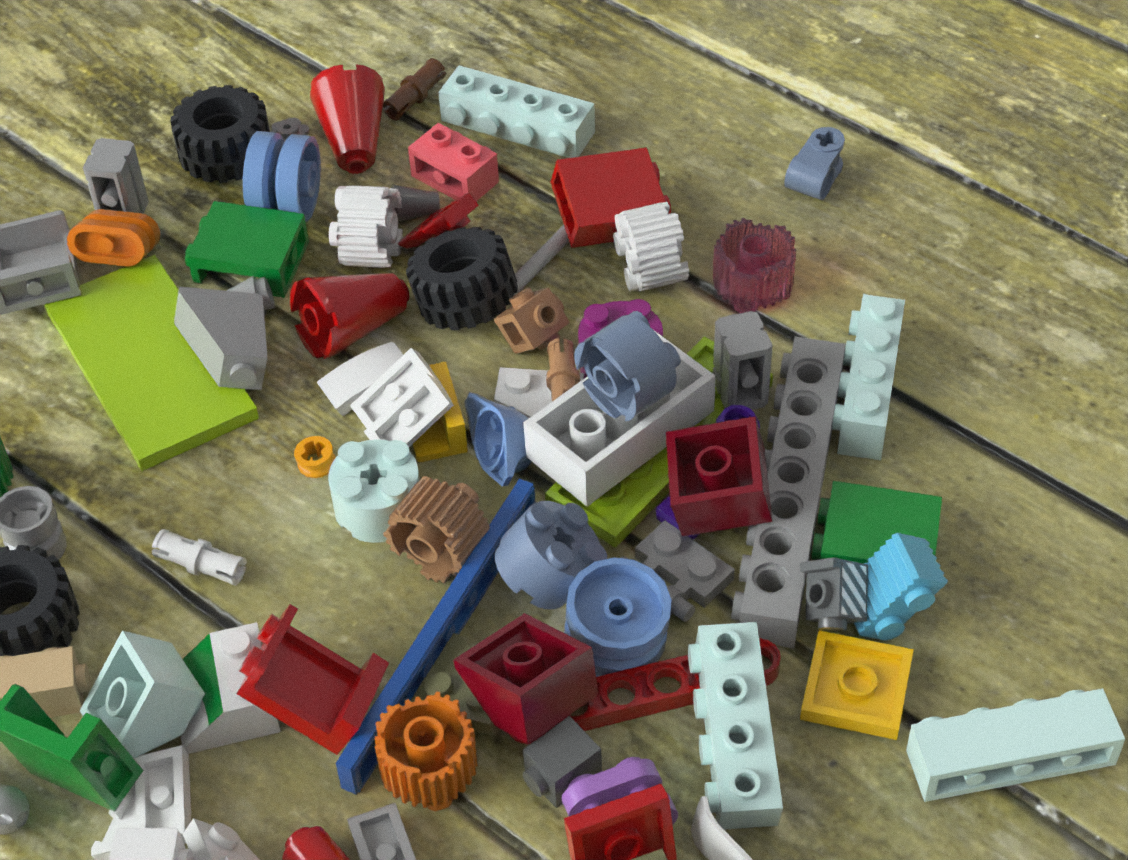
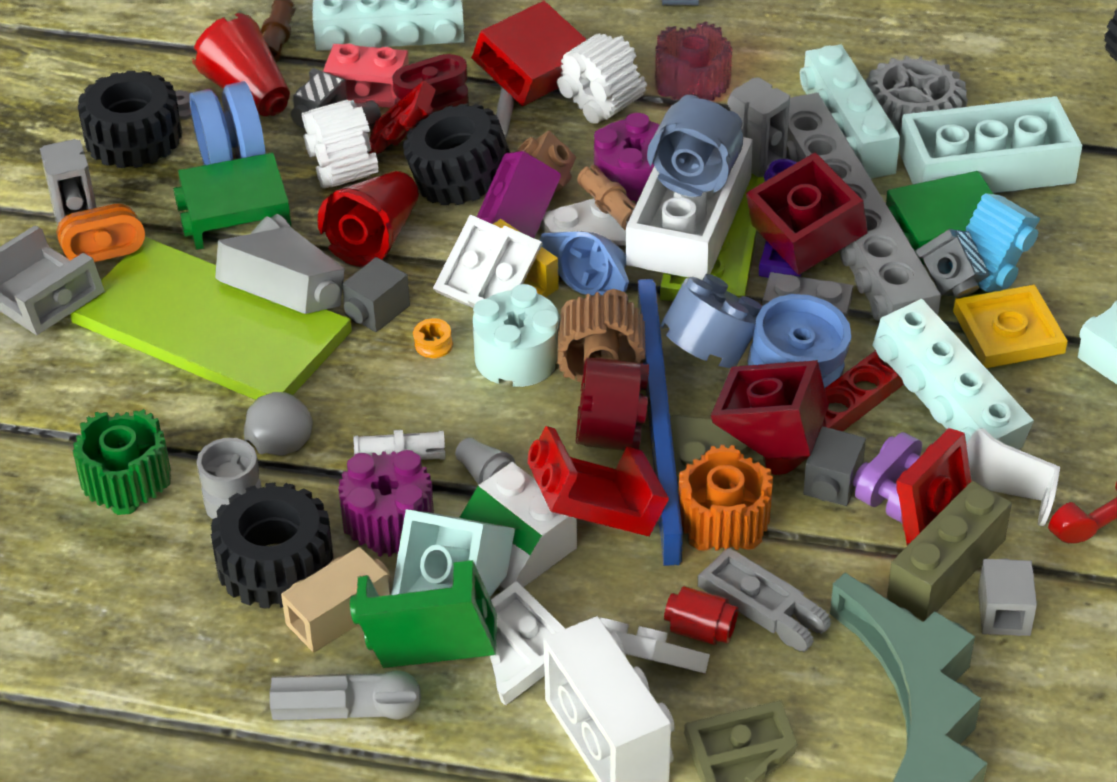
camera: 30 degrees left, 5 degrees down
white slope [317,342,403,416] -> none
none -> light grey hair [244,392,313,456]
none -> dark grey brick [291,68,347,129]
none -> magenta brick [338,450,434,557]
none -> dark grey brick [342,257,410,332]
none -> dark red brick [393,54,469,127]
none -> light grey cone [455,438,515,485]
none -> magenta panel [477,151,561,238]
none -> dark red brick [576,357,649,451]
none -> light grey gear [865,56,968,136]
none -> light aqua brick [899,96,1082,193]

